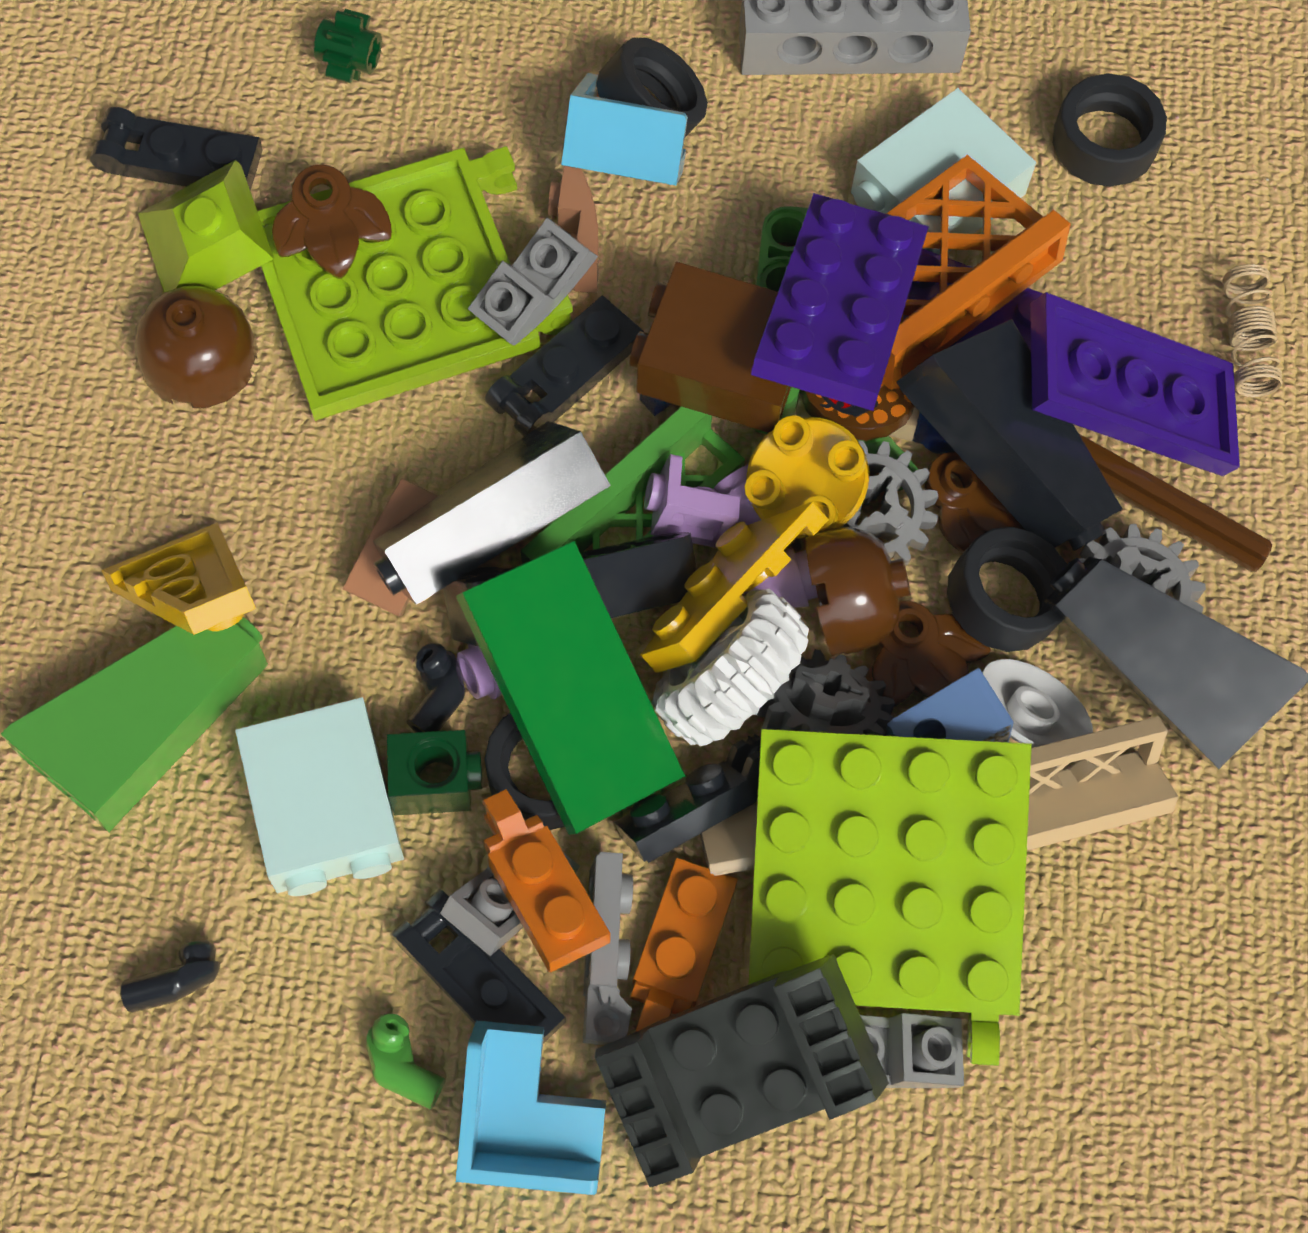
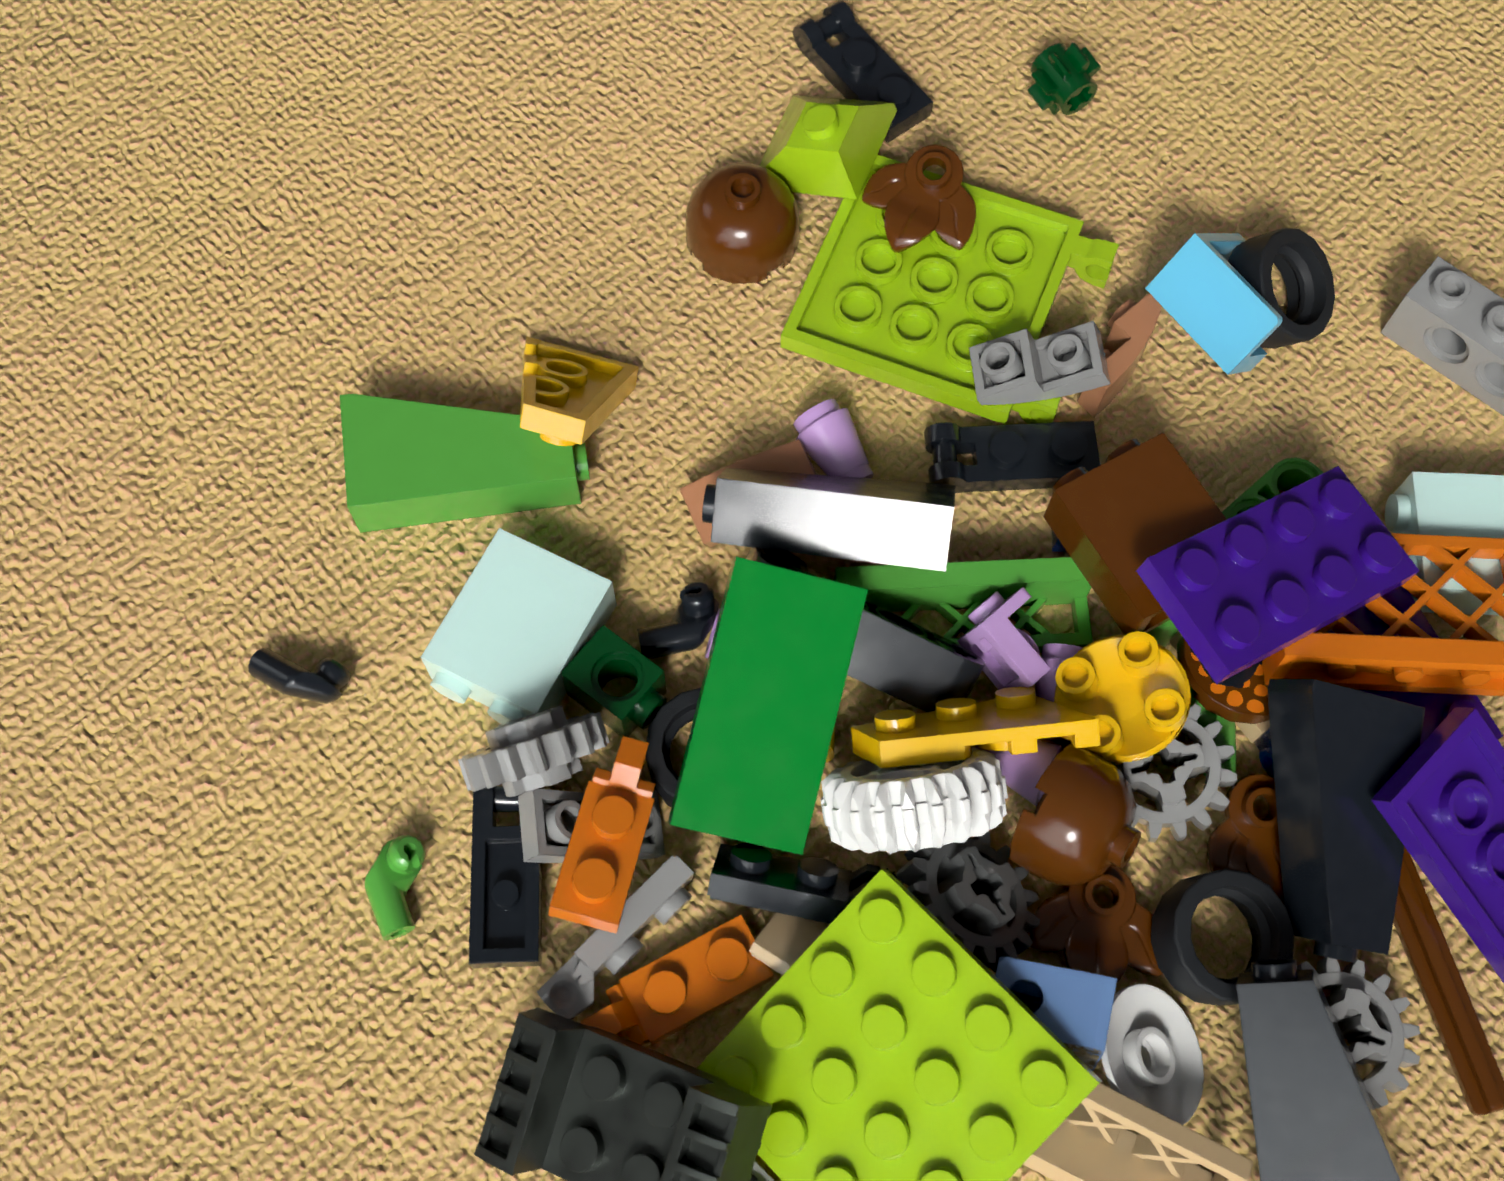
camera: 45 degrees right, 0 degrees up
medium azure panel [456,1021,606,1195] -> none
none -> light grey gear [458,706,610,797]
none -> lavender cone [793,399,874,479]

